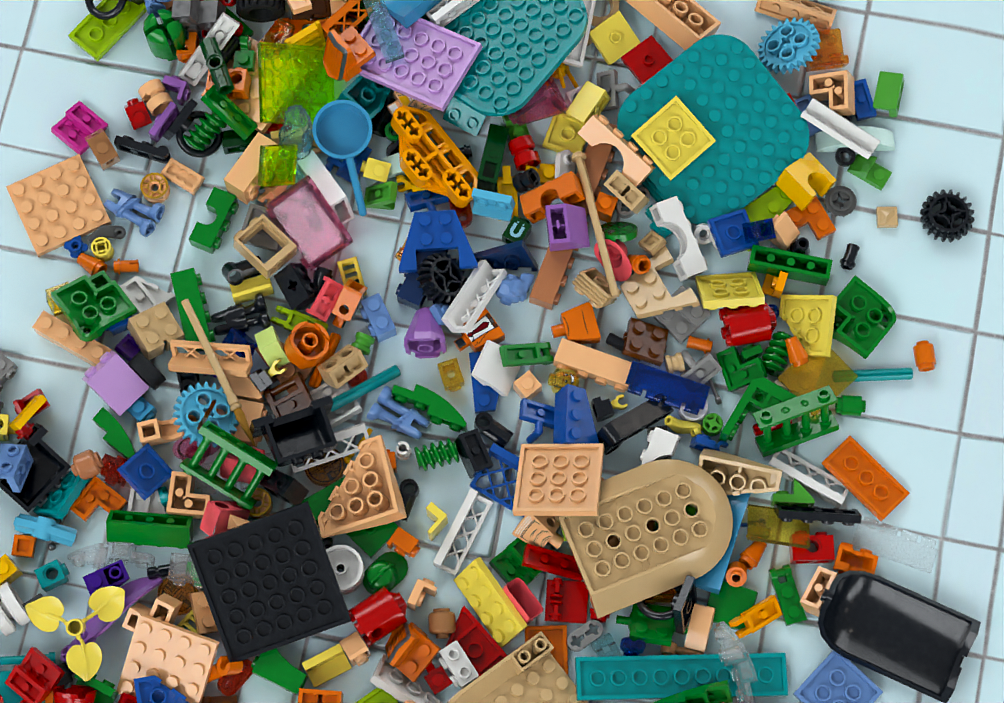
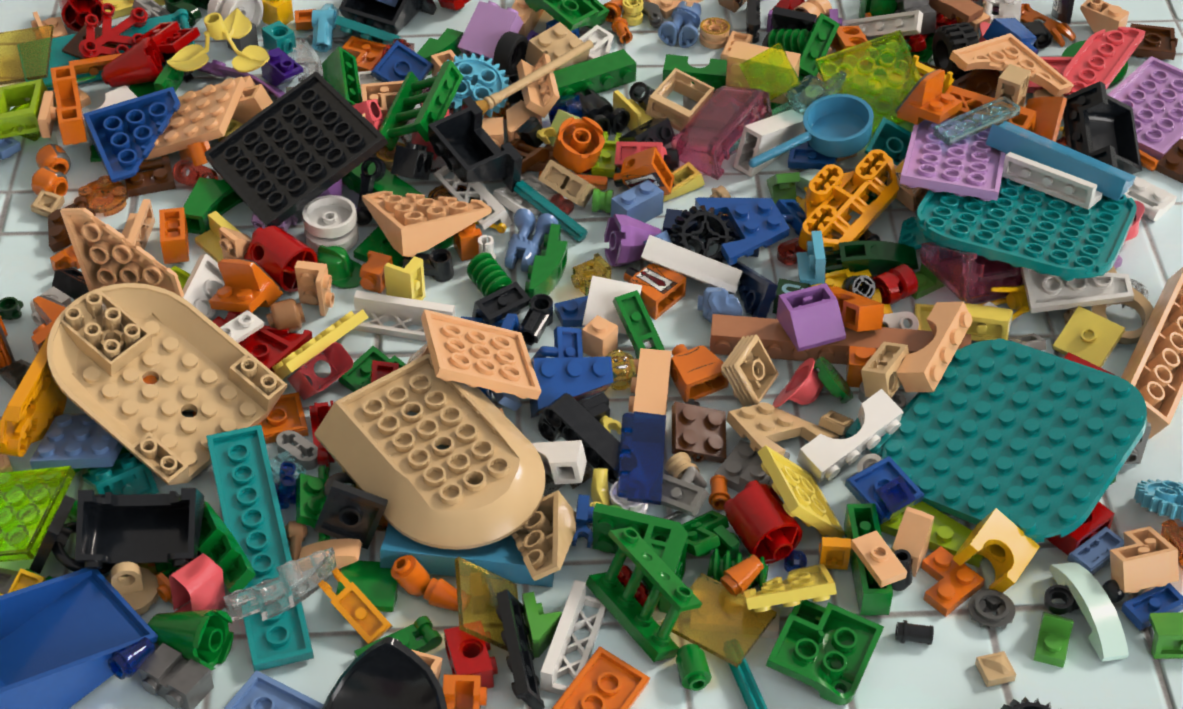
camera: 75 degrees right, 30 degrees down
nougat head [71,449,104,480] -> none
dark green piece [199,37,235,95] -> none
light yellow bracket [360,157,391,183] -> none
tan bar [571,151,620,298] -> none
orange cone [627,254,651,274] -> none
light yellow plate [631,96,716,181] -> none
white fence [801,98,880,159] -> none
none -> tan plate [710,185,731,198]
none -> light nougat plate [851,530,907,588]

